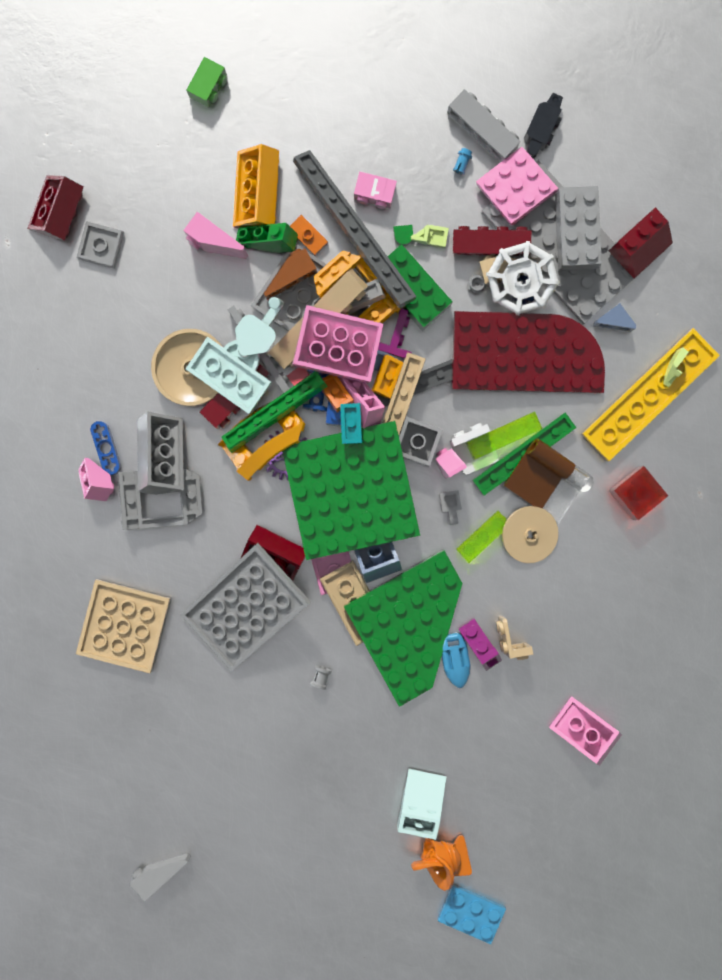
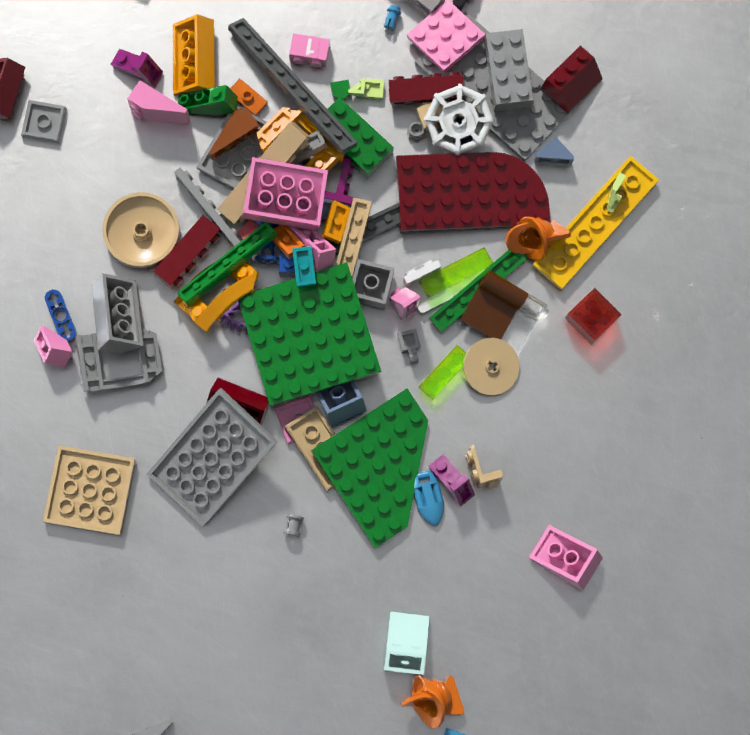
camera: 15 degrees left, 10 degrees down
light aqua plate [186,297,284,414] -> none
none -> magenta bracket [111,48,163,88]
none -> orange helmet [505,217,571,260]

